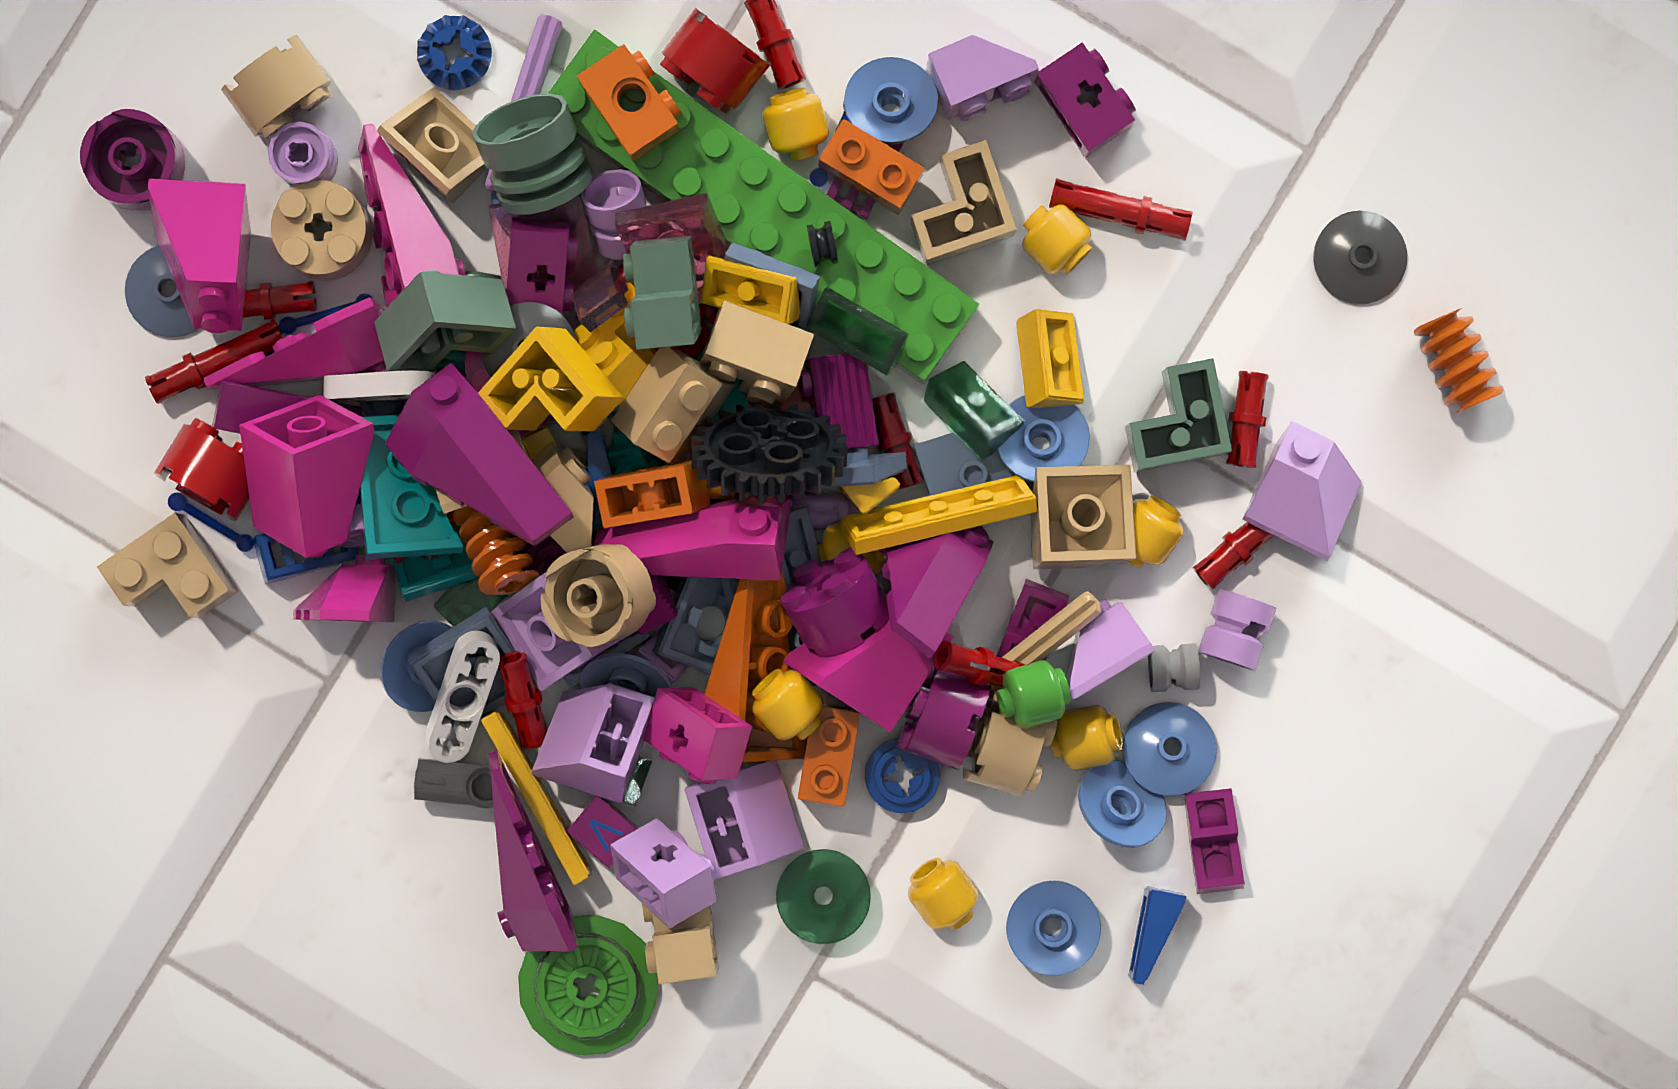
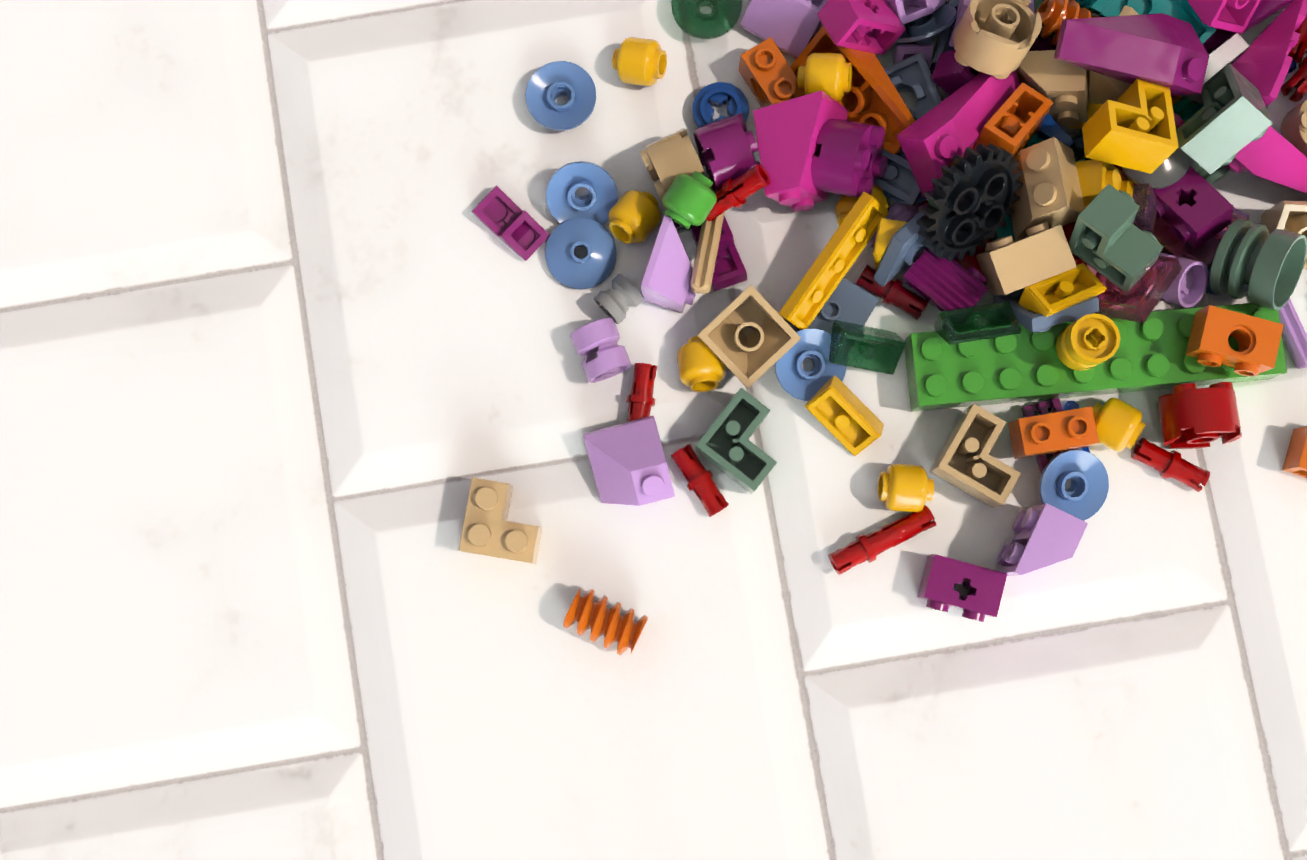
camera: 145 degrees right, 5 degrees down
black bush [807,221,838,268] -> none
magenta wedge [879,526,994,659] -> none
blue slope [1128,886,1187,985] -> none
dark grey dish [1313,210,1407,304] -> none
none -> tan brick [459,477,542,564]
none -> yellow wheel [1056,313,1121,371]

